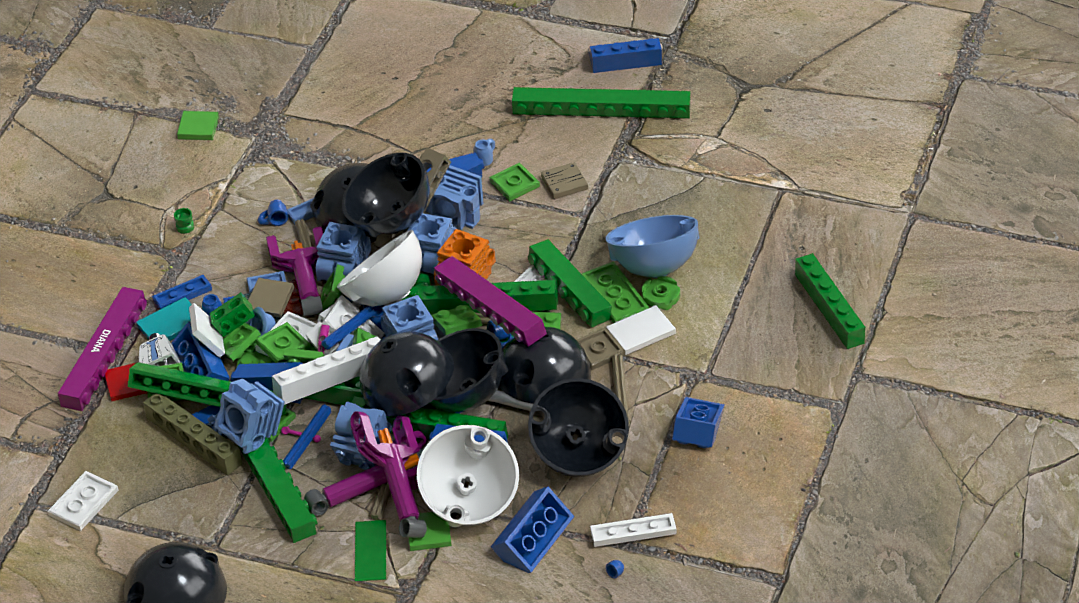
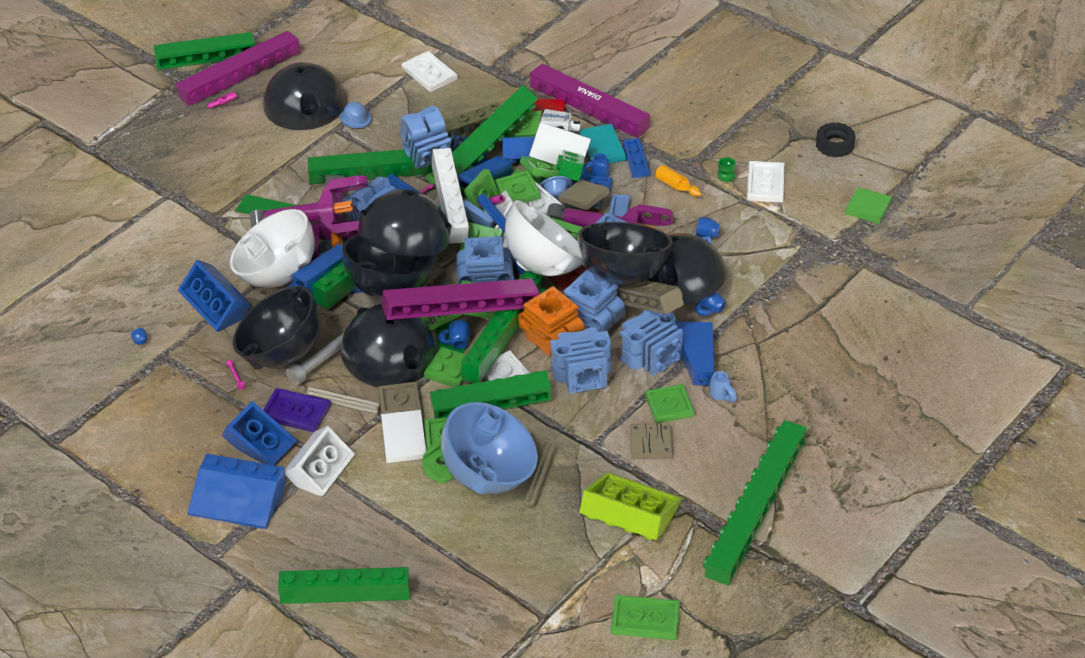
camera: 110 degrees right, 0 degrees up
blue slope [588,38,662,73] -> none
white plate [590,513,676,547] -> none
none -> slope [187,453,286,529]
none -> dark pink hinge [226,360,245,390]
none -> dark purple tile [263,388,331,433]
none -> white slope [284,426,355,496]
none -> medium blue hat [339,102,372,129]
none -> medium blue piece [550,327,611,394]
none -> lime slope [579,472,682,540]
none -> bright green tile [611,595,680,640]
none -> light orange wheel [655,165,702,197]
none -> white tile [747,161,785,202]
none -> black tyre [816,122,855,158]

